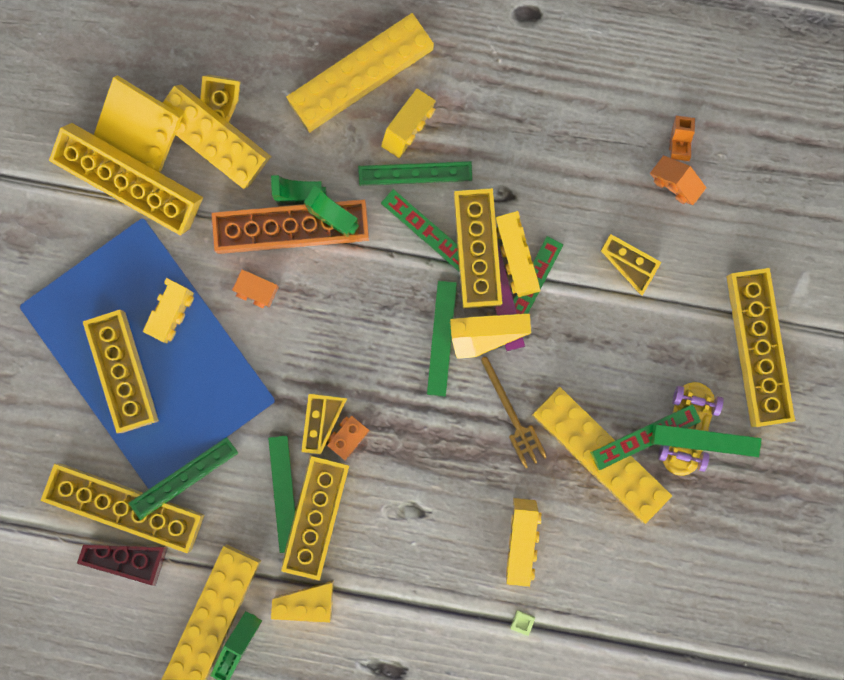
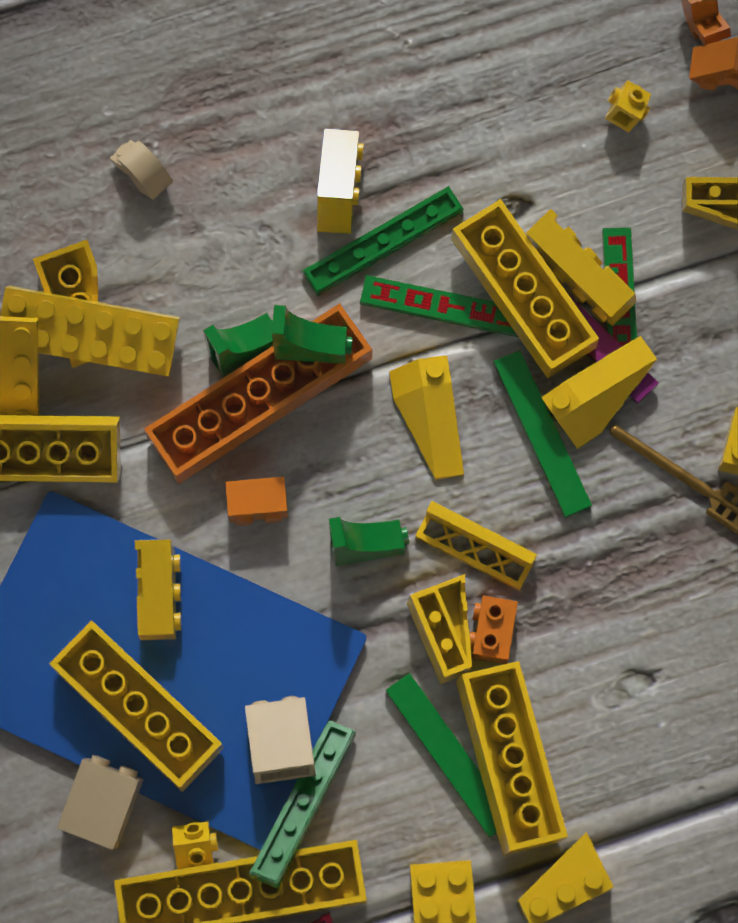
camera: 30 degrees left, 10 degrees down
yellow brick [286,13,434,133] -> none
none -> tan brick [57,755,144,850]
none -> tan brick [110,140,174,200]
none -> yellow brick [172,822,218,869]
none -> tan brick [245,696,316,784]
none -> green arch [329,517,410,567]
none -> yellow wedge [389,355,464,480]
none -> yellow fence [415,501,537,591]
none -> yellow brick [605,80,652,133]

